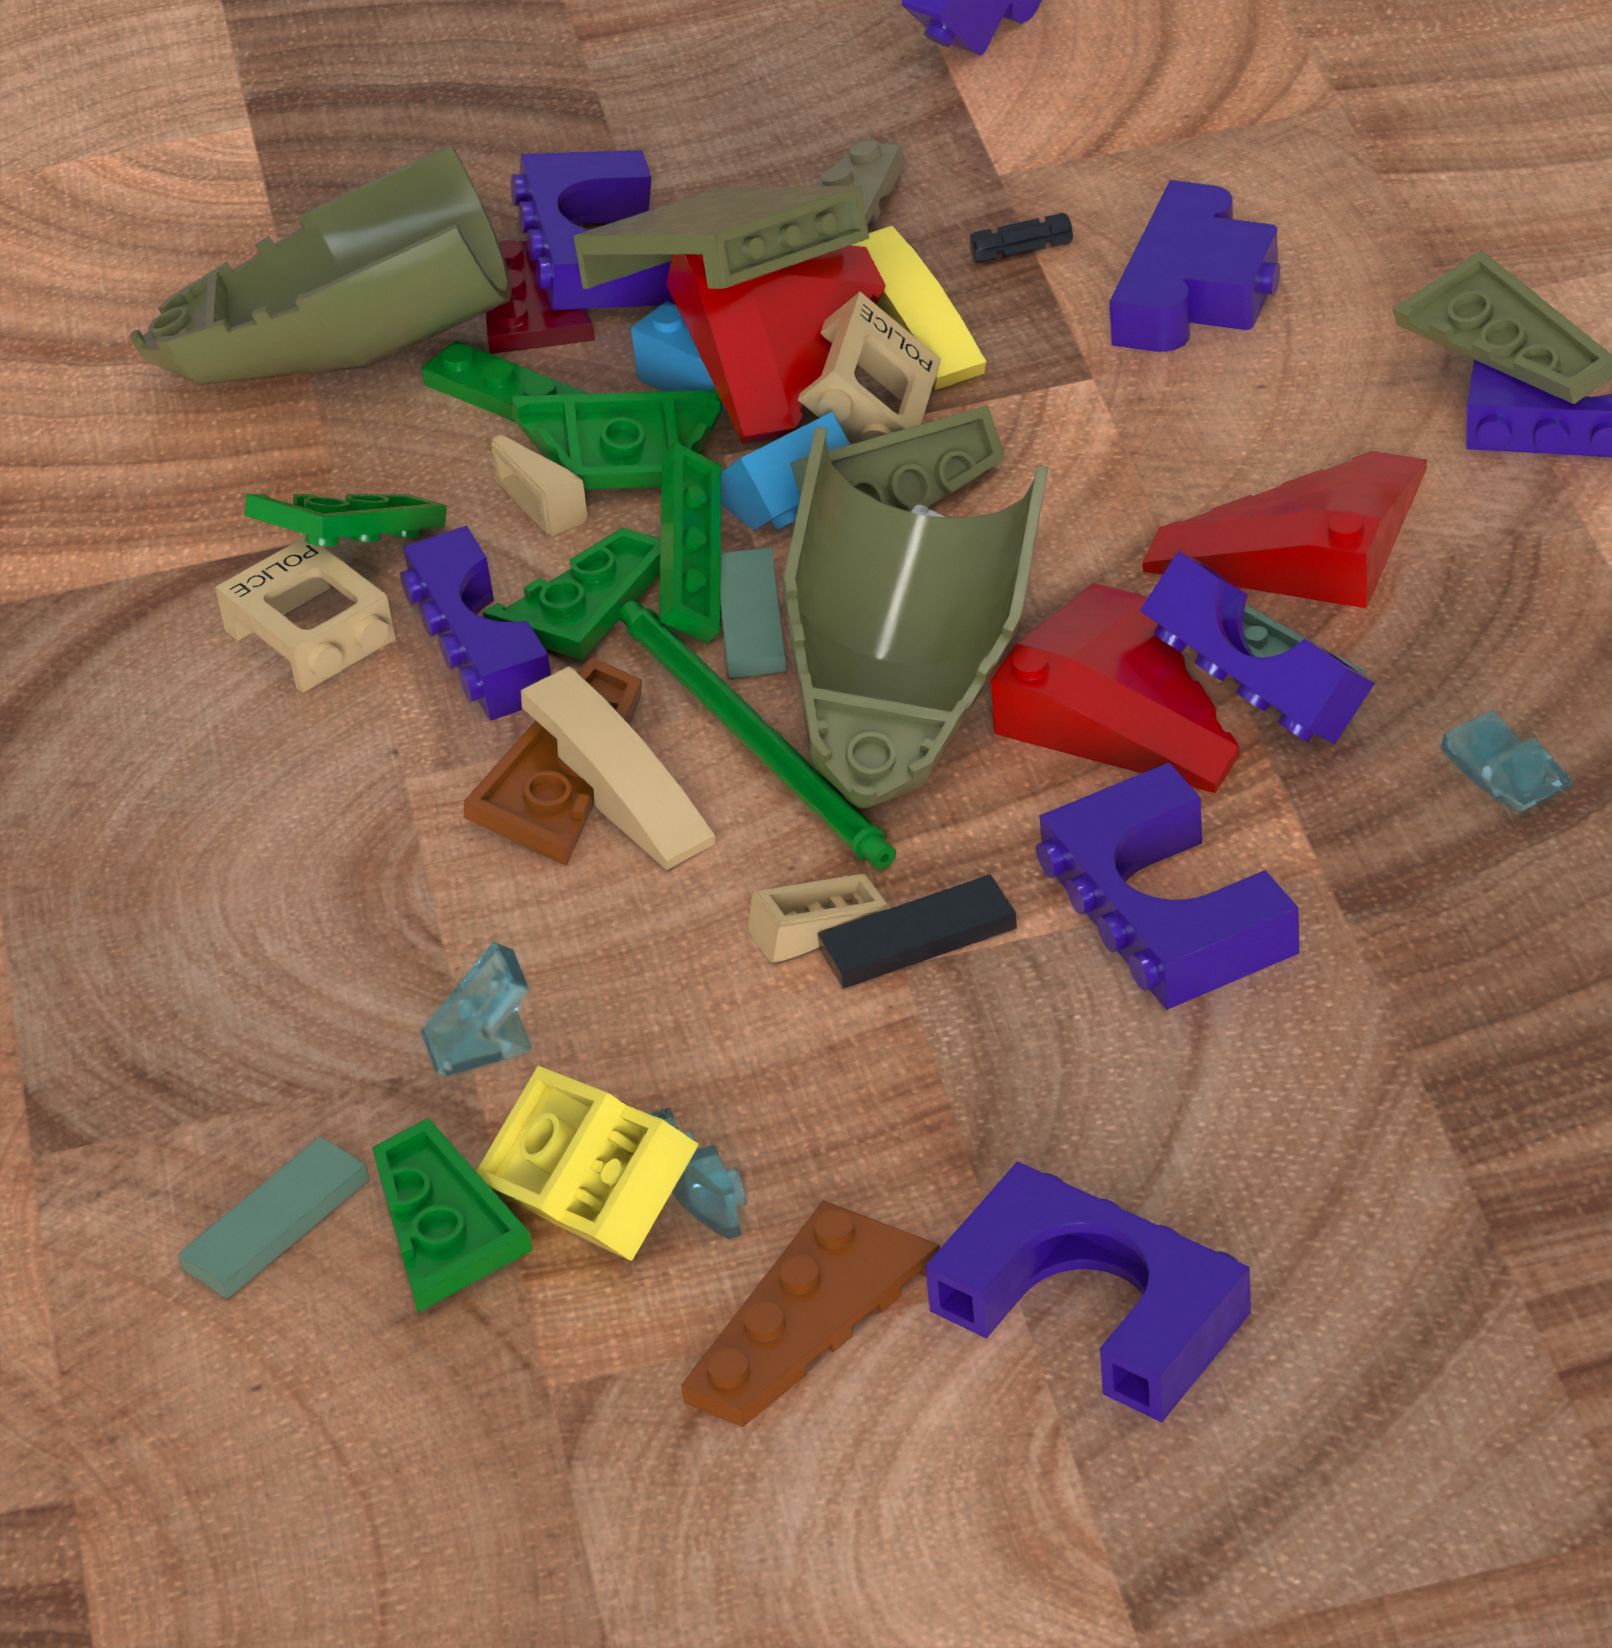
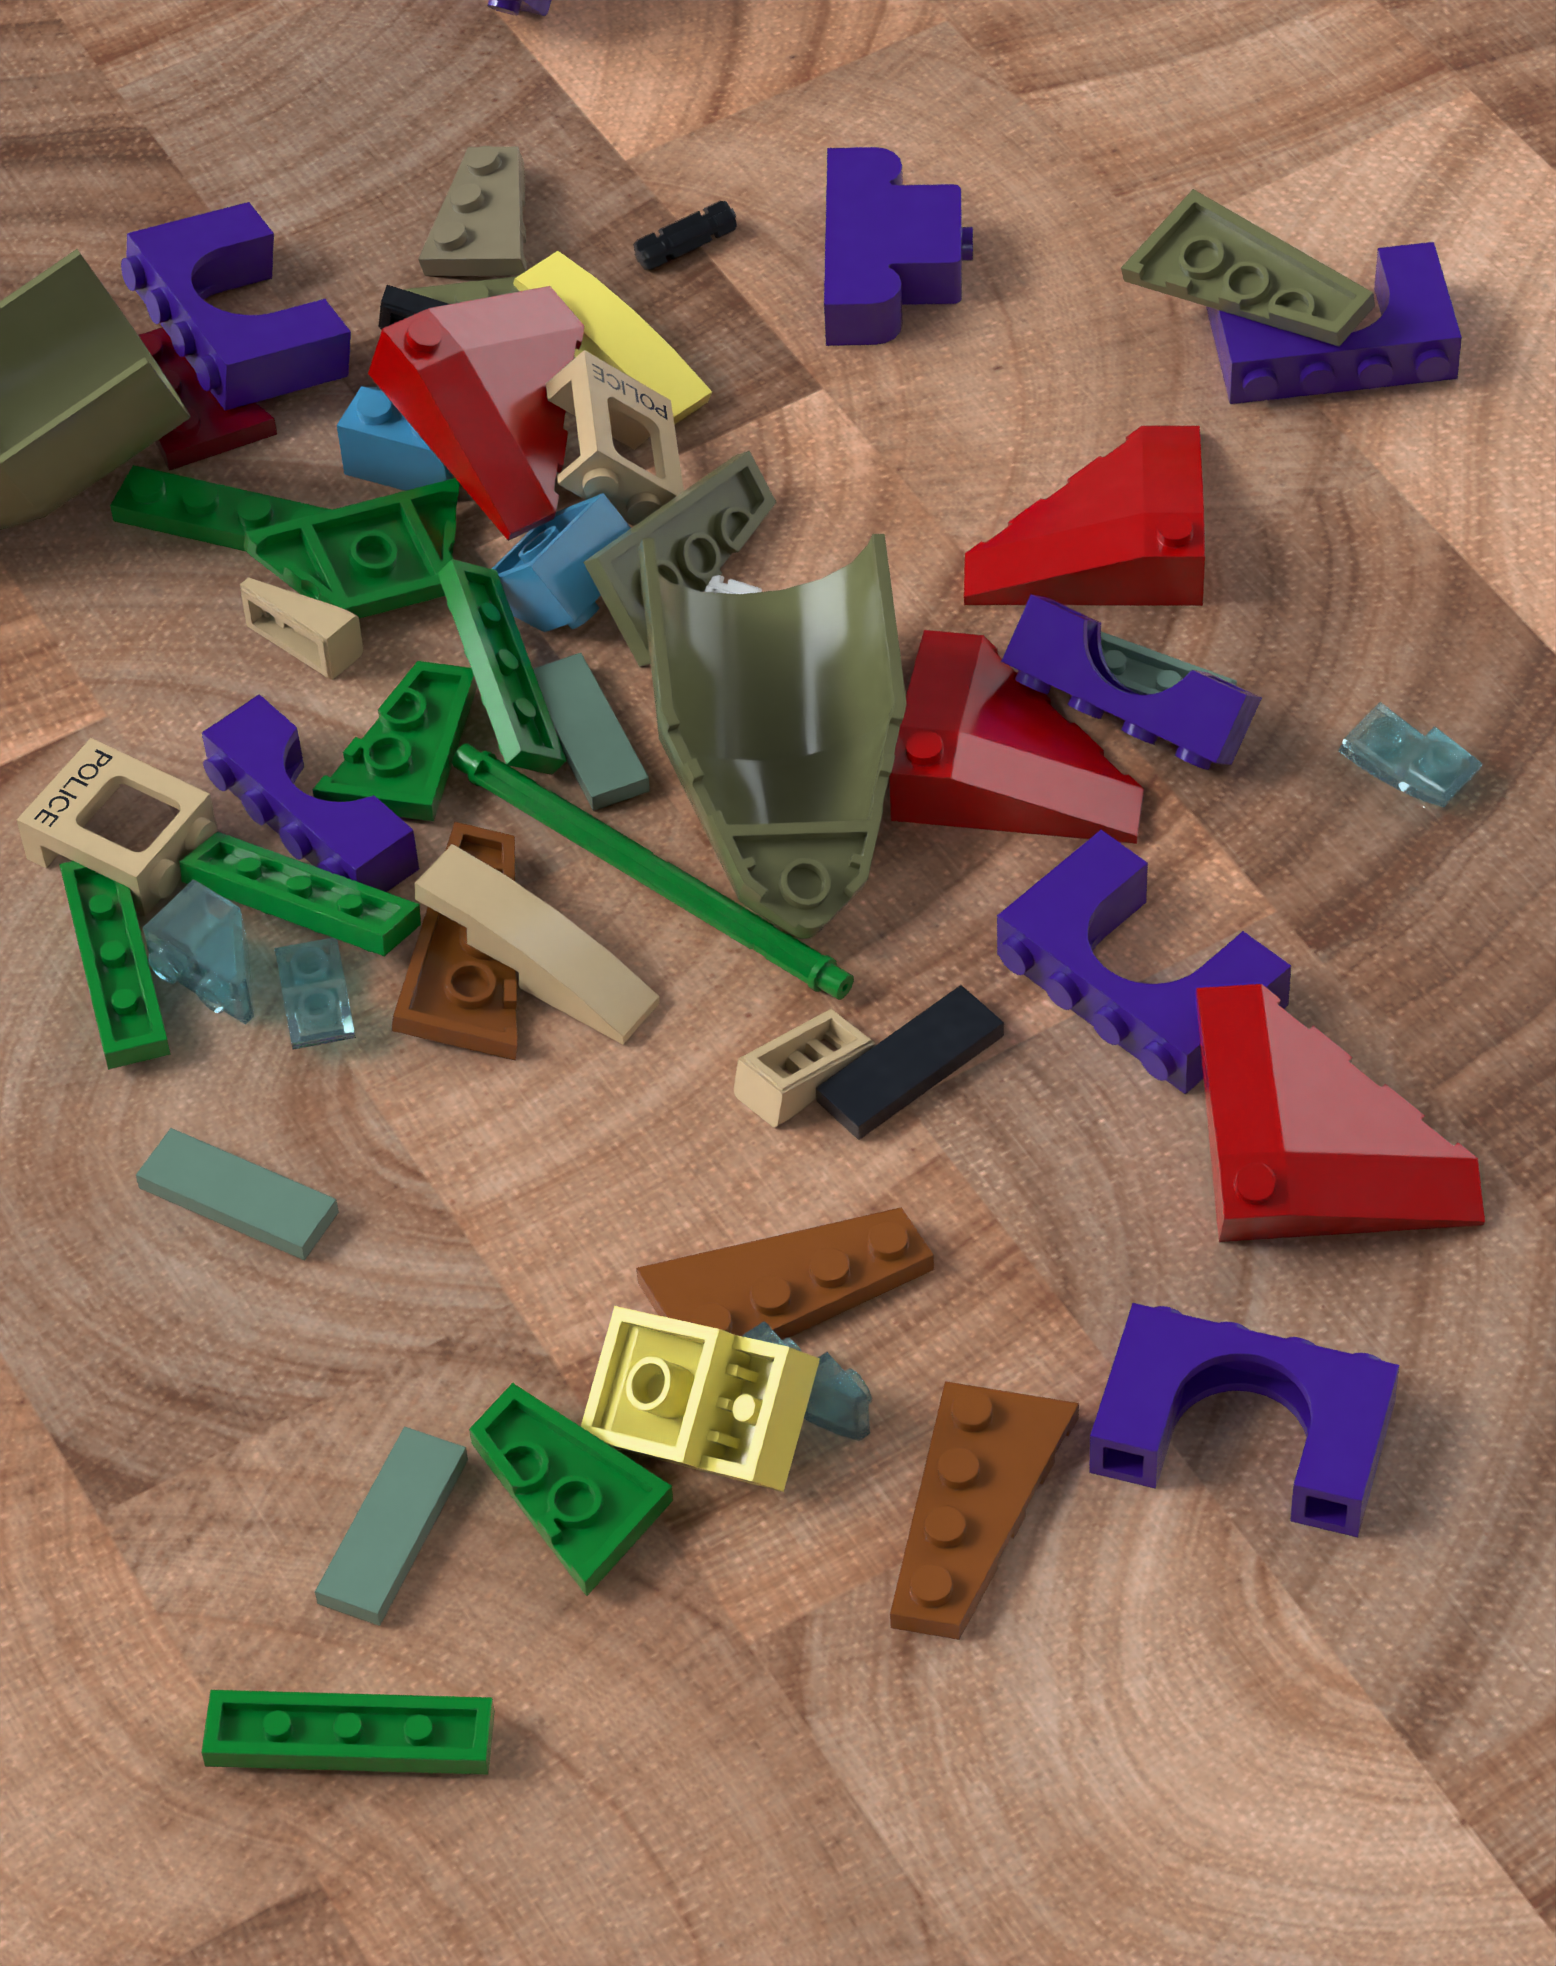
camera: 20 degrees left, 10 degrees up
green wing [245,494,447,546] -> none
clear light blue slope [421,942,531,1077] -> none
olive panel [574,185,869,289] -> none
none -> green plate [59,861,171,1070]
none -> sand green tile [136,1128,339,1261]
none -> clear light blue slope [143,879,254,1025]
none -> green plate [179,831,421,957]
none -> green plate [201,1690,495,1775]
none -> clear light blue slope [275,937,356,1050]
none -> dark orange wing [636,1207,934,1344]
none -> red slope [1196,984,1485,1242]

